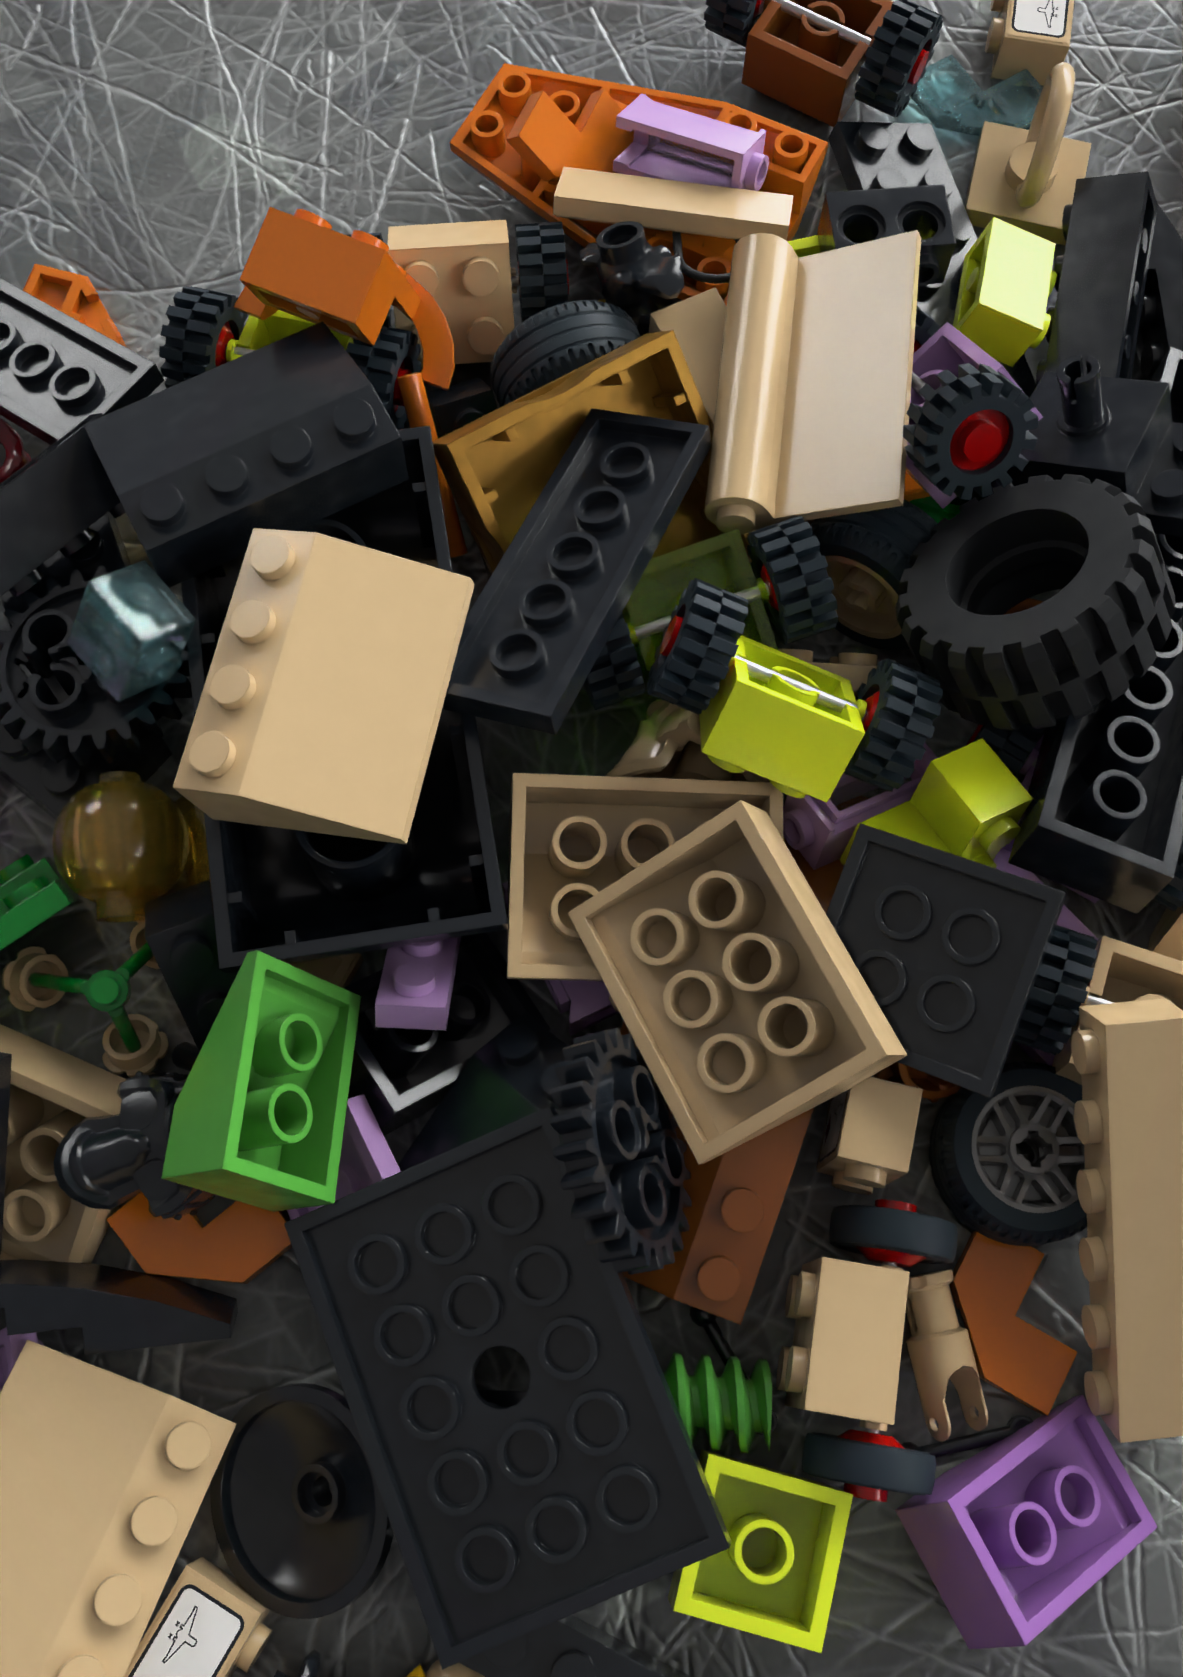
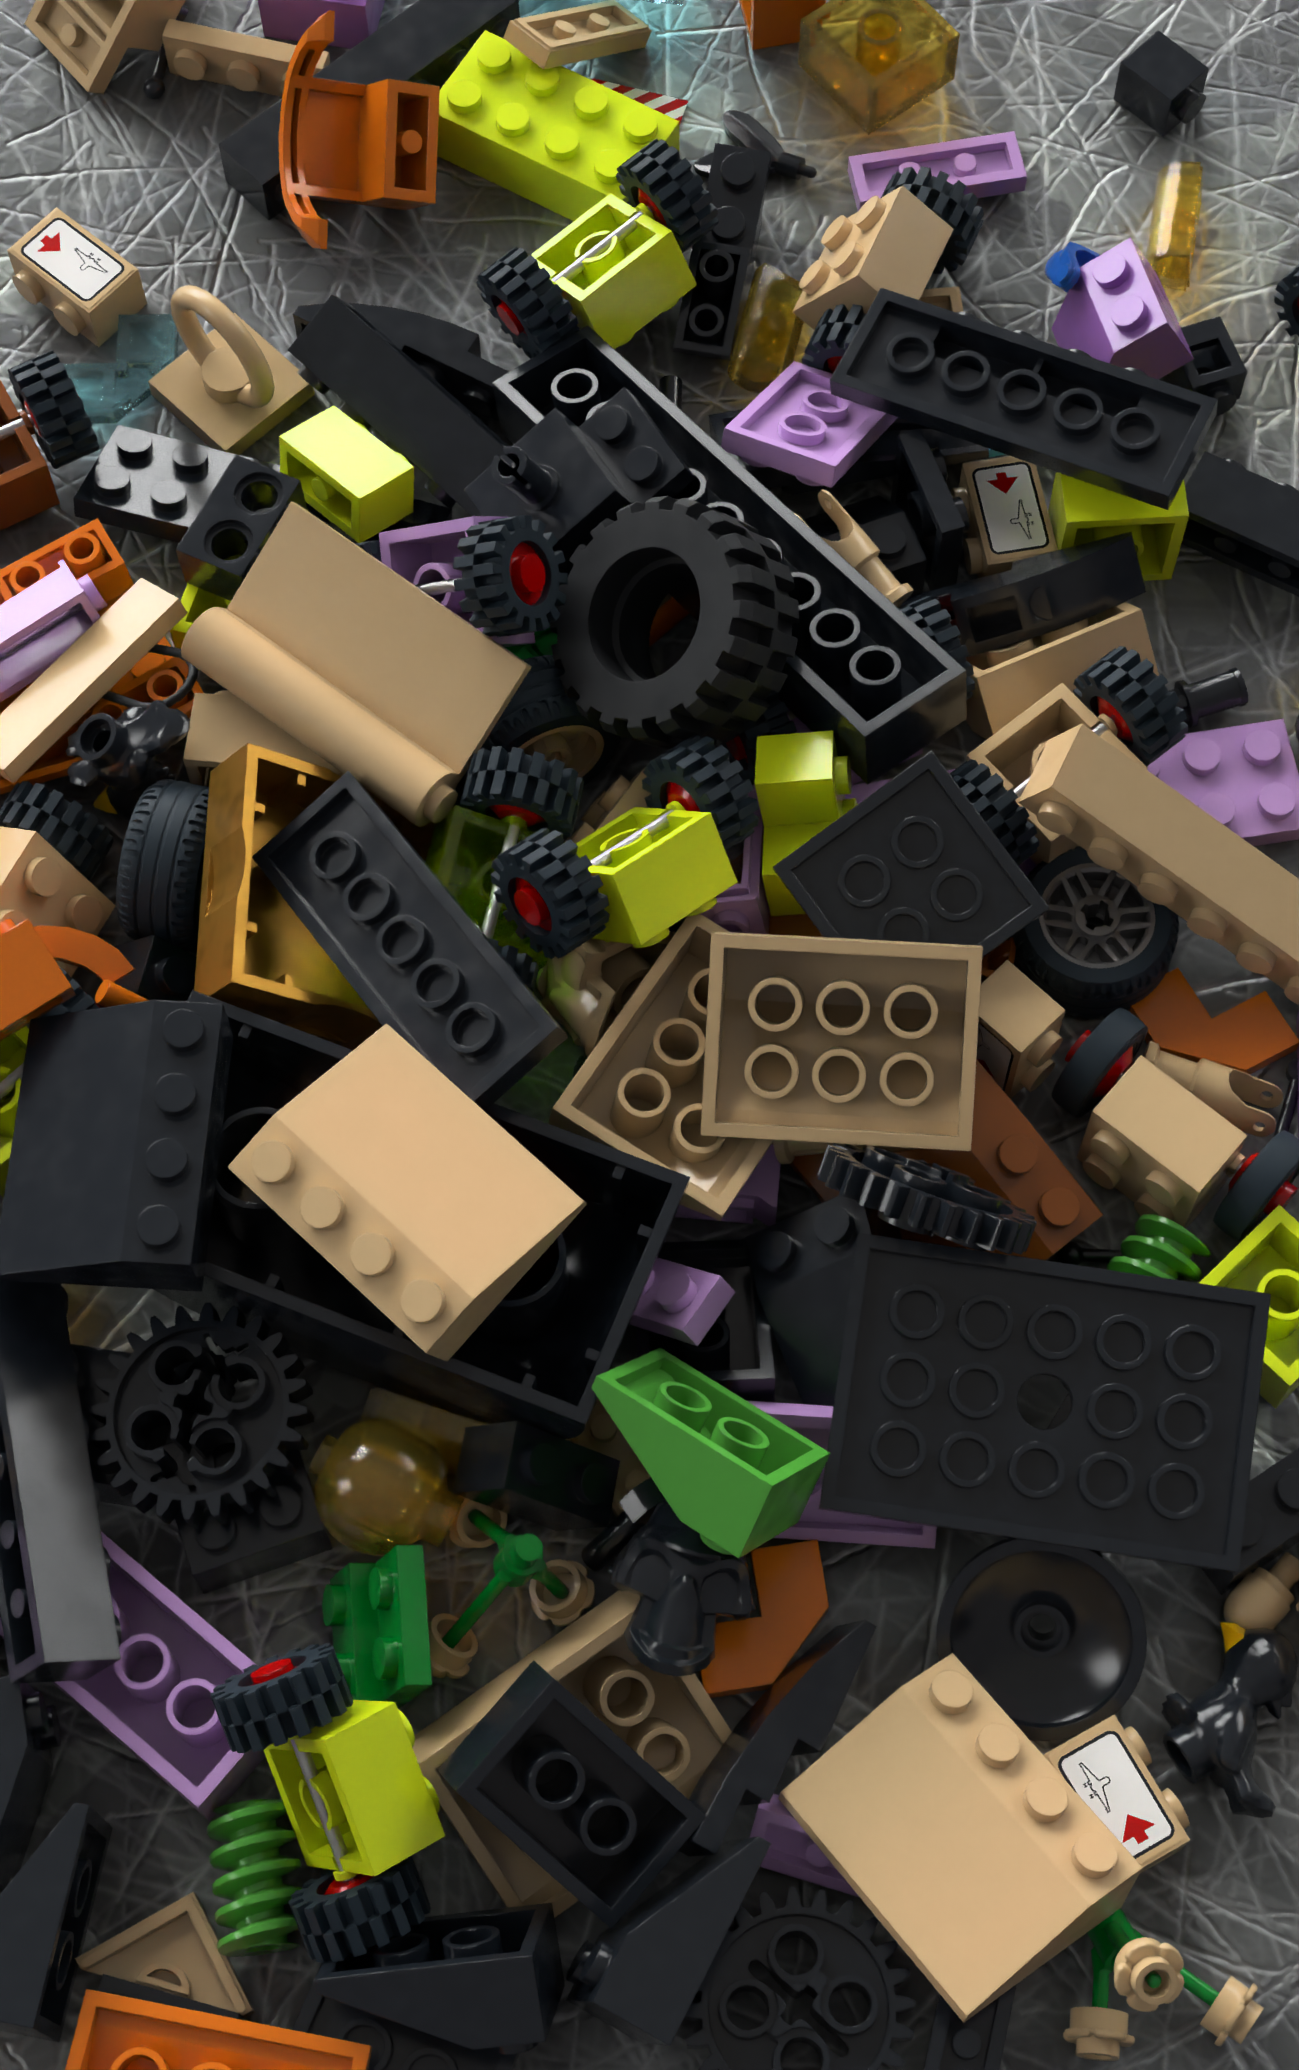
camera: 55 degrees left, 5 degrees down
clear light blue head [67,560,197,702] -> none

